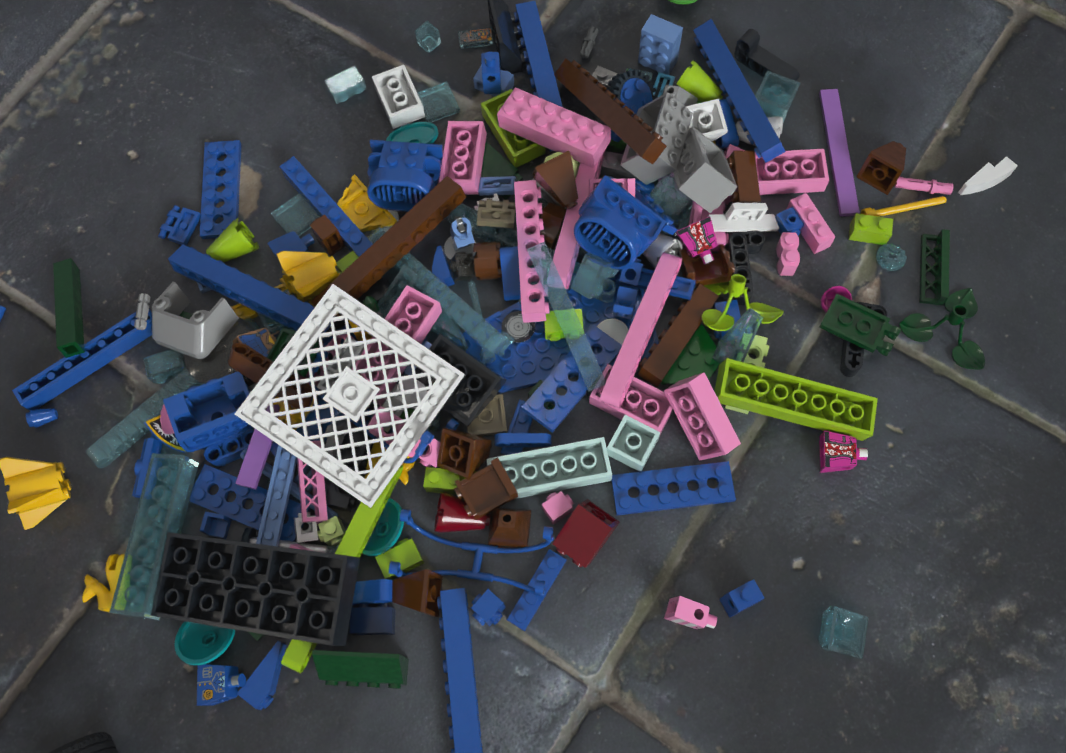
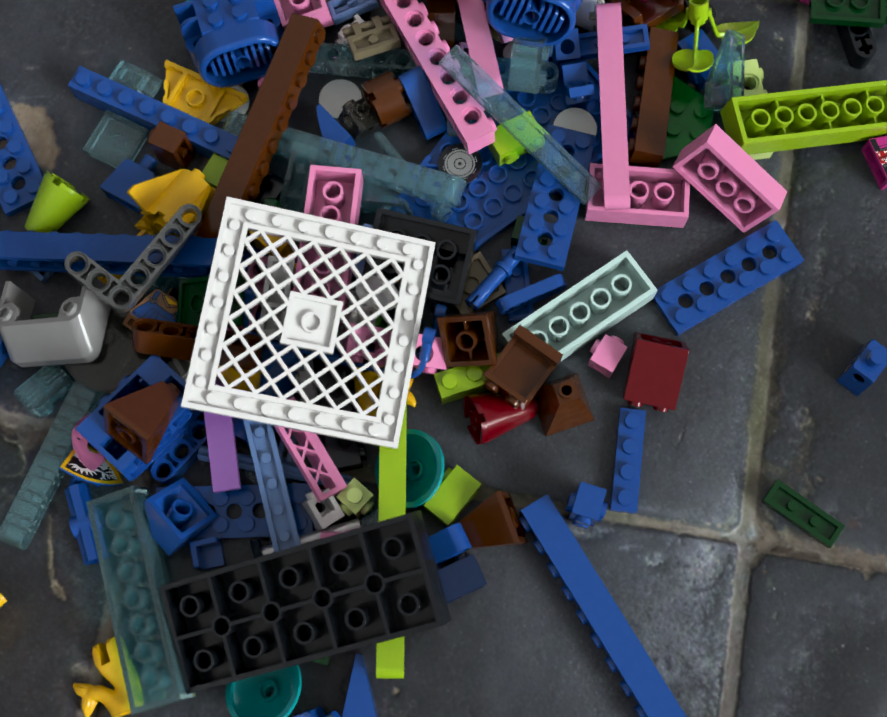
camera: 25 degrees left, 5 degrees up
dark green slope [312,650,409,689] -> none
blue bar [389,509,554,596] -> none
medium blue plate [450,216,475,251] -> none
light aqua brick [607,415,661,472] -> none
bright pink torso [664,596,717,629] -> none
none -> dark grey beam [64,204,202,313]
none -> reddish brown slope [103,381,181,465]
none -> clear light blue slope [109,60,164,98]
none -> blue slope [144,477,218,556]
none -> blue pin [465,246,520,311]
none -> dark green plate [761,479,845,549]

